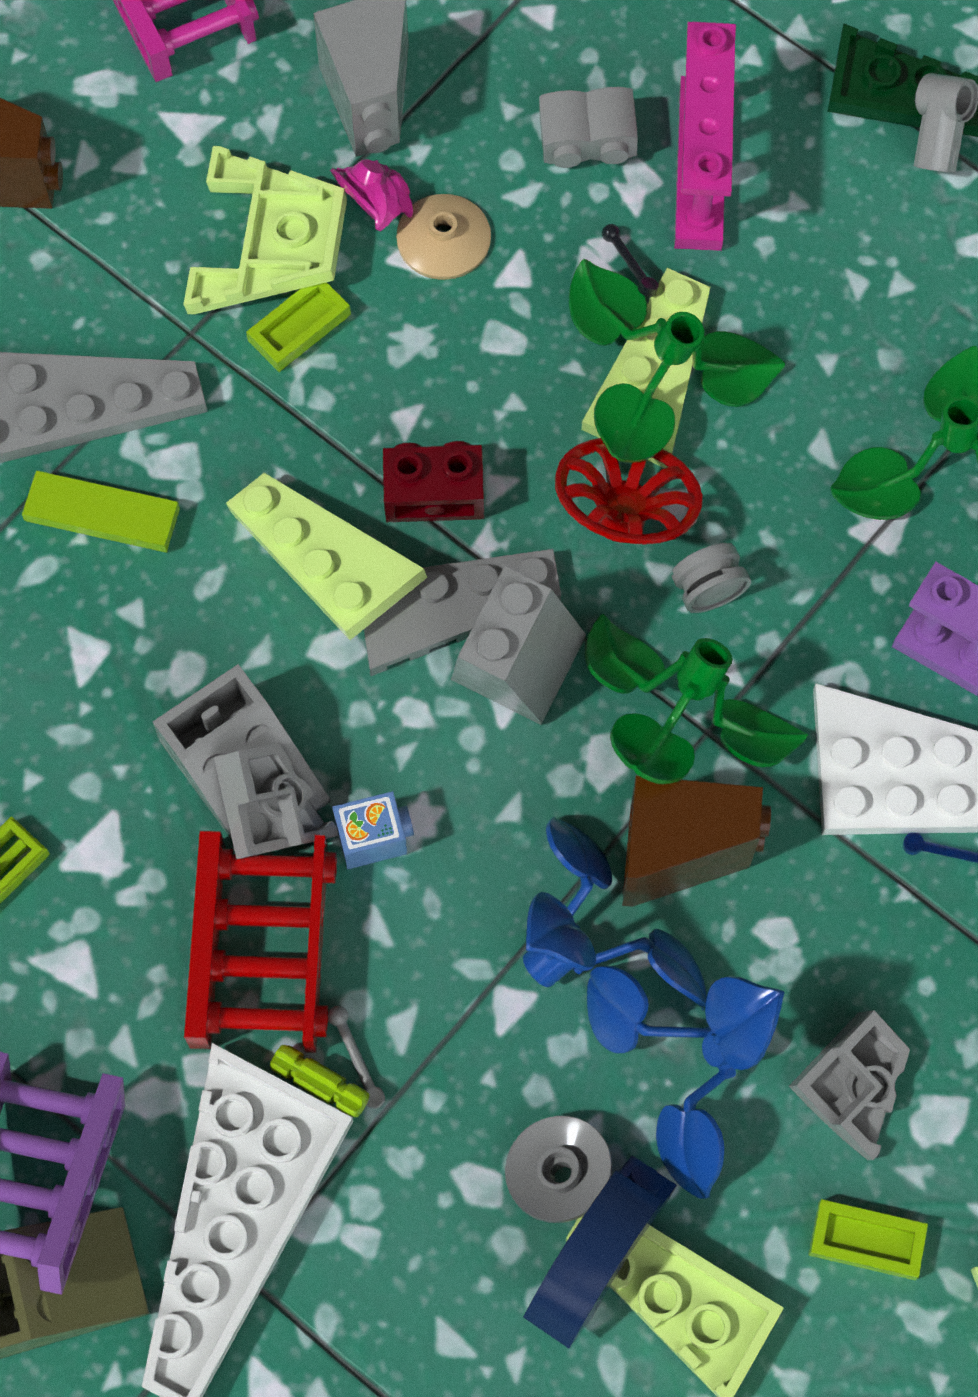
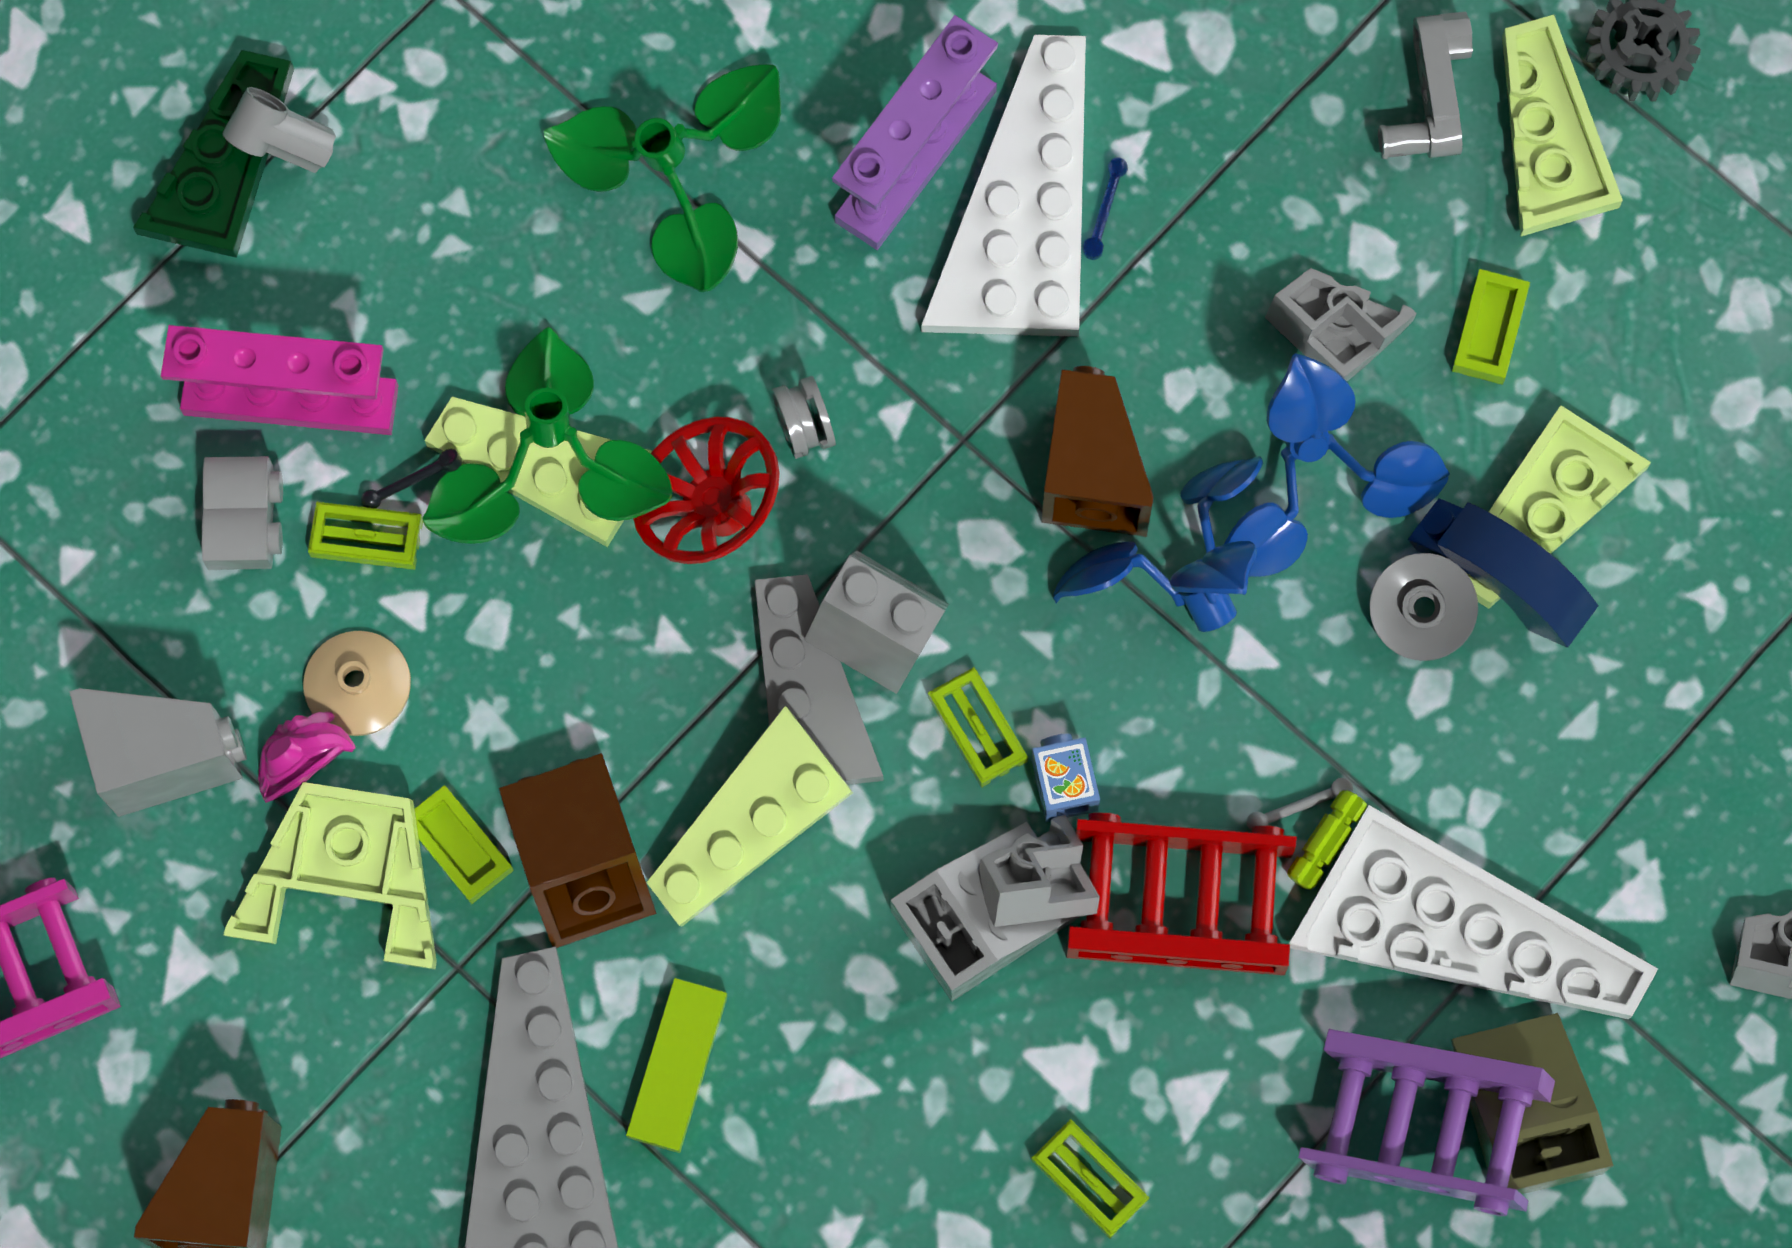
camera: 85 degrees left, 5 degrees up
dark red brick [383,441,484,523] -> none
green plant [585,614,808,784] -> none
none -> lime tile [308,502,423,570]
none -> reddish brown slope [499,753,657,948]
none -> lime tile [928,667,1028,788]

